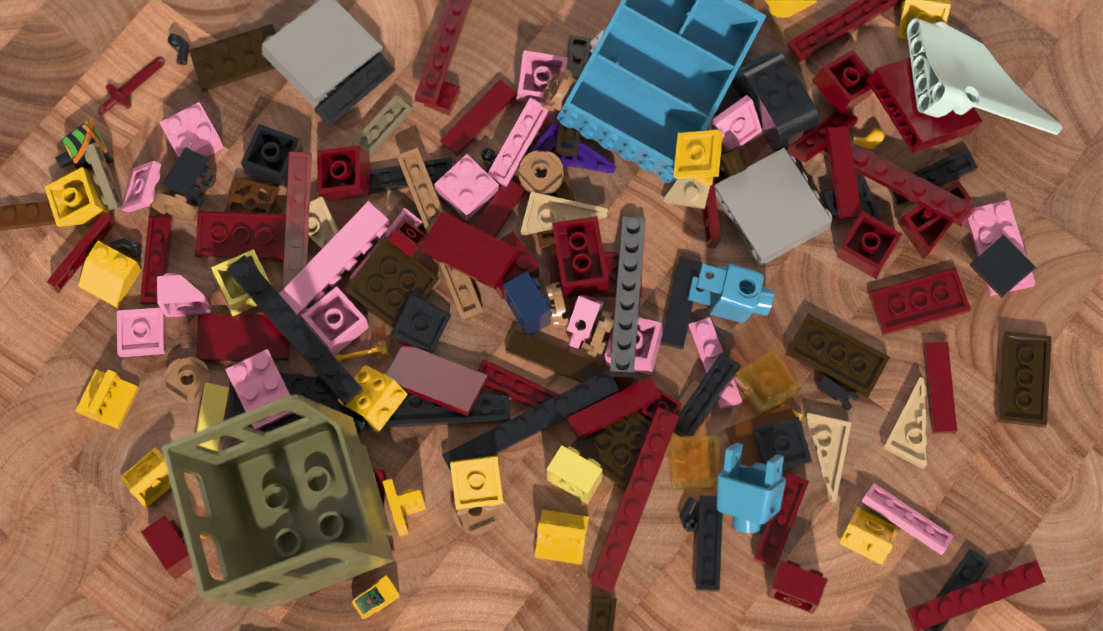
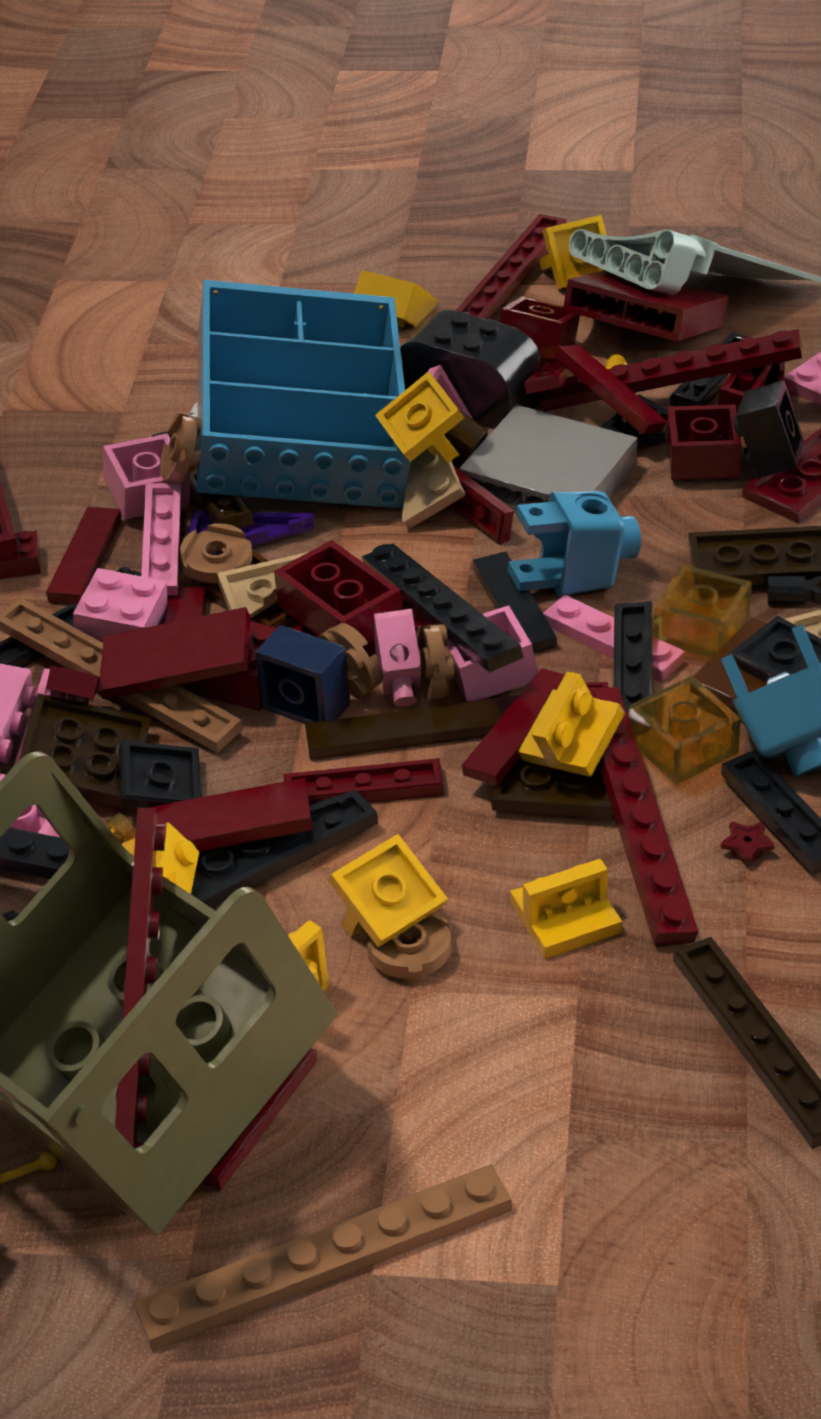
camera: 30 degrees left, 30 degrees down
leg [352,575,400,619] -> none
black plate [442,370,619,472] -> none
light yellow brick [547,445,603,504] -> none
black arm [679,496,699,532] -> none
none -> dark red plate [115,808,166,1149]
none -> yellow bracket [518,671,625,777]
none -> dark red plate [720,822,775,862]
none -> black brick [733,380,804,478]

